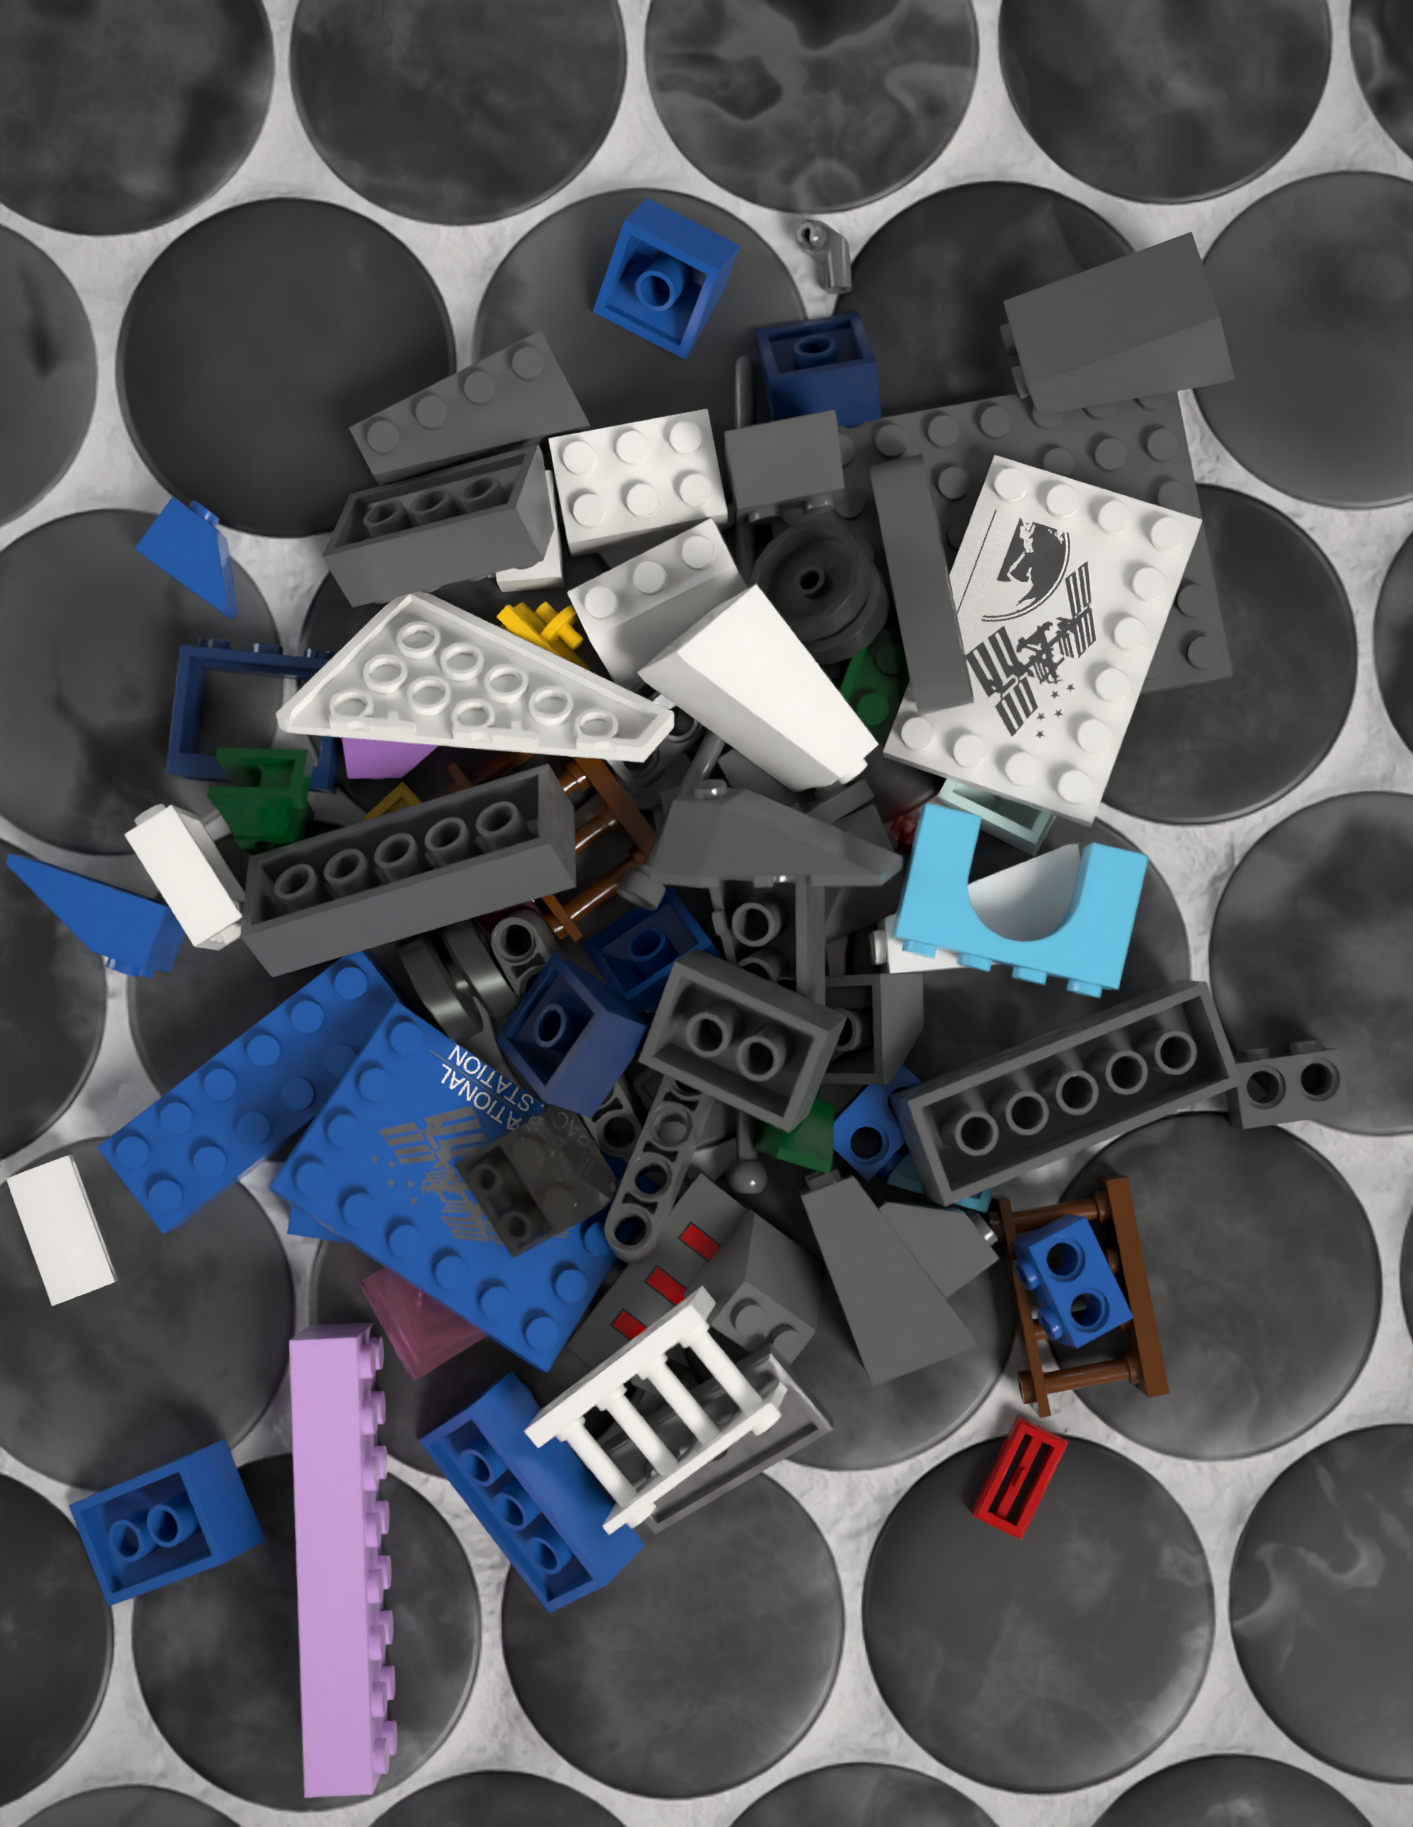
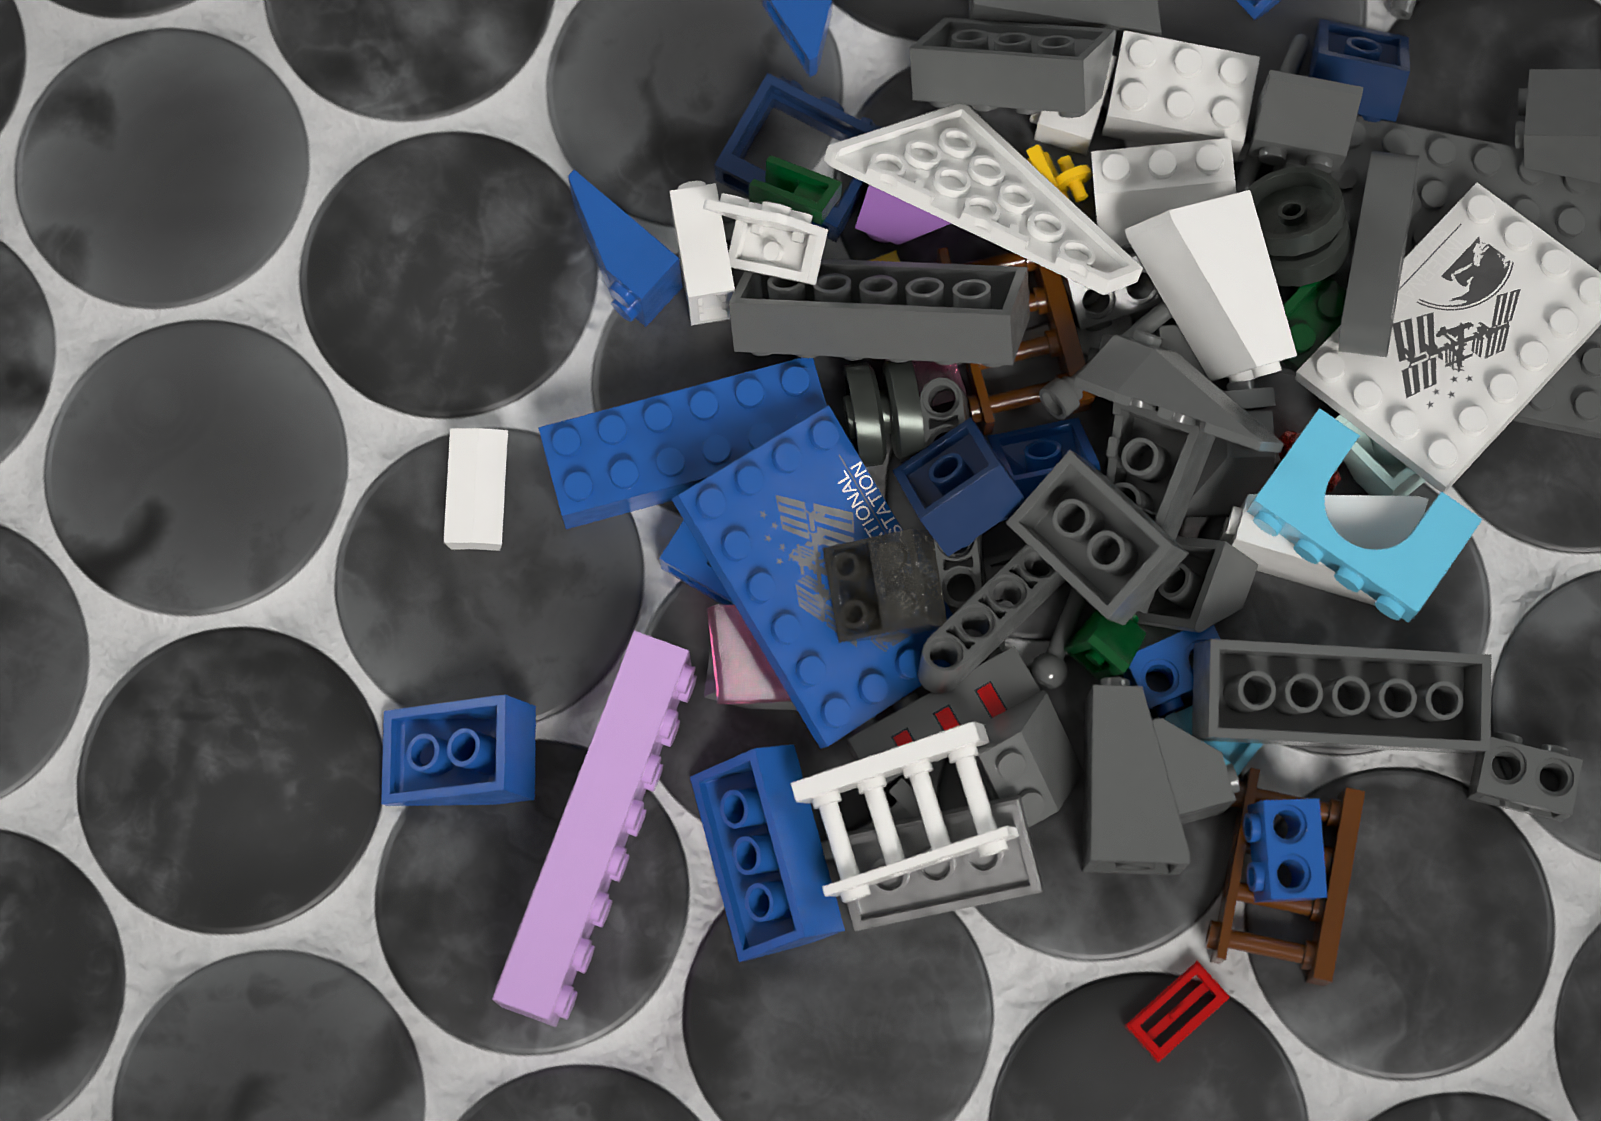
camera: 20 degrees right, 10 degrees down
none -> white bracket [703,193,828,285]

